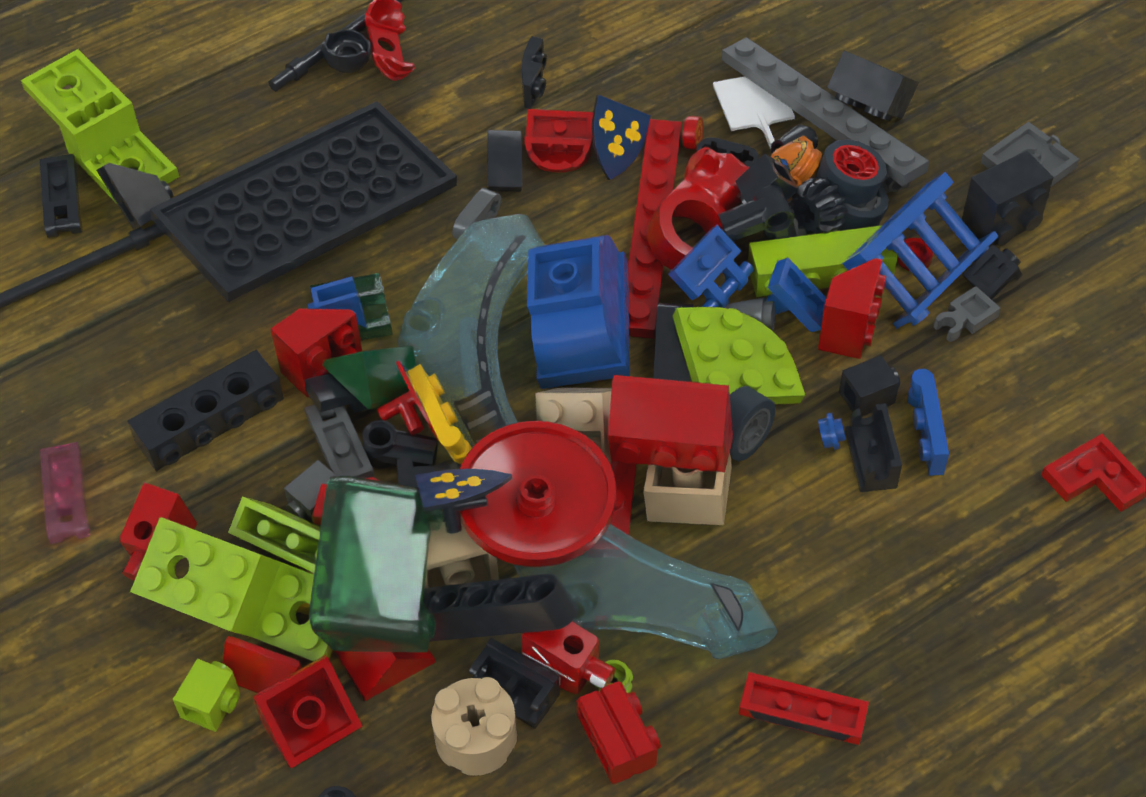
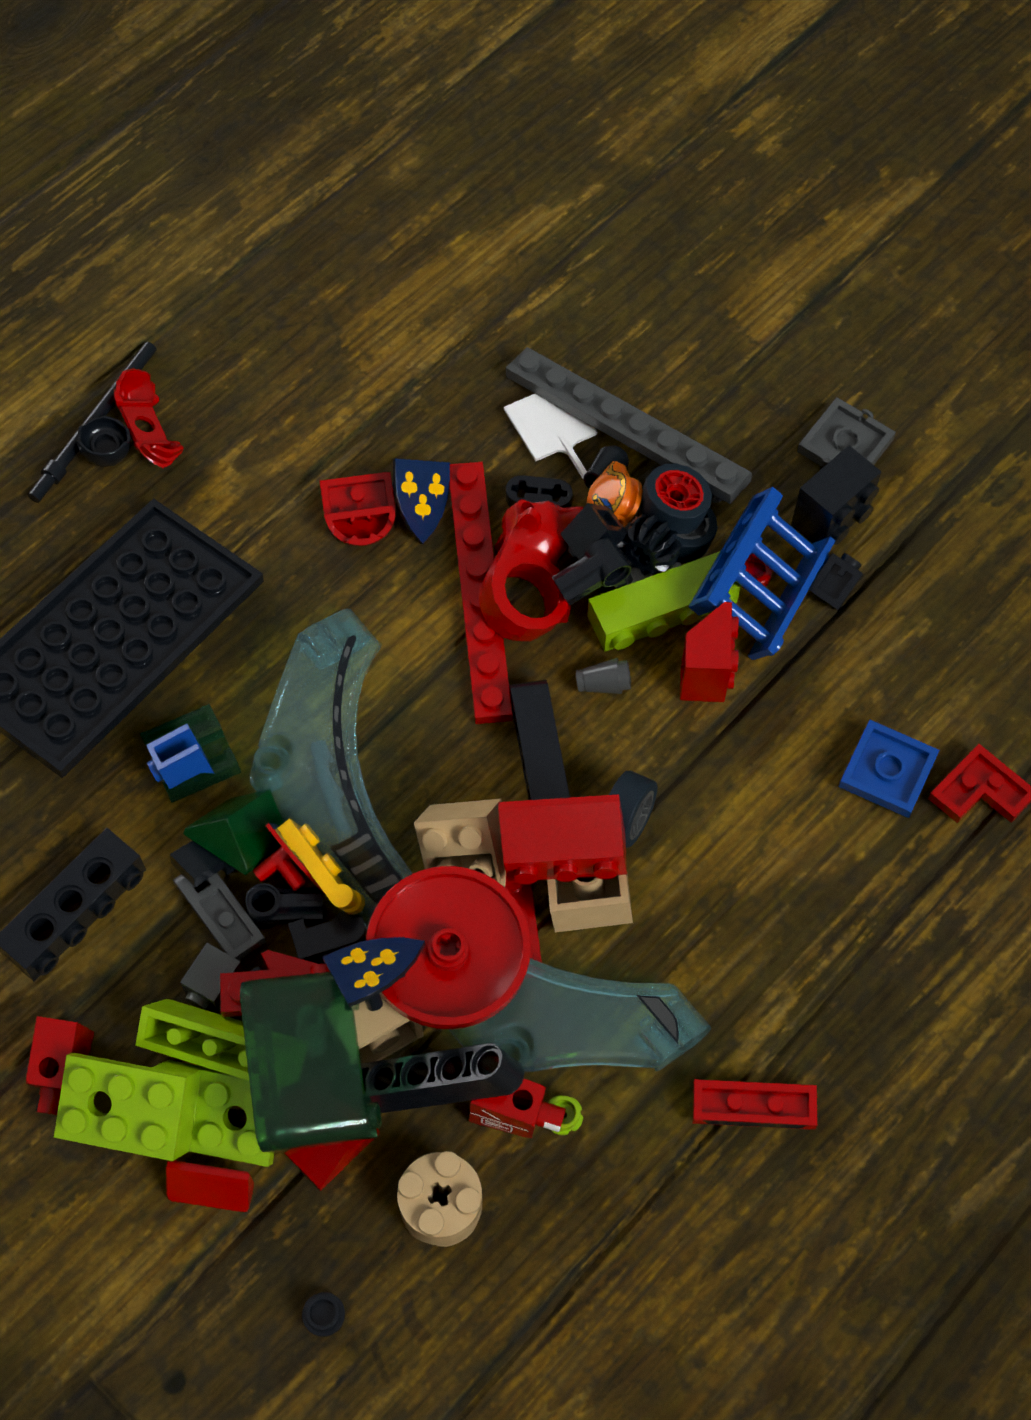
camera: 15 degrees left, 10 degrees up
lime brick [173,658,240,732] -> none
red slope [253,655,363,768] -> none
red slope [270,309,362,398] -> none
dark grey beam [452,187,502,245] -> none
black hinge [469,637,560,729] -> none
black slope [487,130,522,192] -> none
black slope [521,36,547,109] -> none
blue container [527,235,630,389] -> none
red brick [576,681,661,785] -> none
blue plate [668,225,754,308] -> none
lime plate [672,307,805,404] -> none
red tile [682,116,703,150] -> none
blue tile [767,257,827,332] -> none
blue plate [818,413,846,450] -> none
black brick [827,50,919,121] -> none
black brick [839,355,900,417] -> none
black hinge [845,403,902,492] -> none
blue plate [907,369,949,476] -> none
dark grey plate [934,286,1001,342] -> none
none -> blue plate [838,719,940,818]

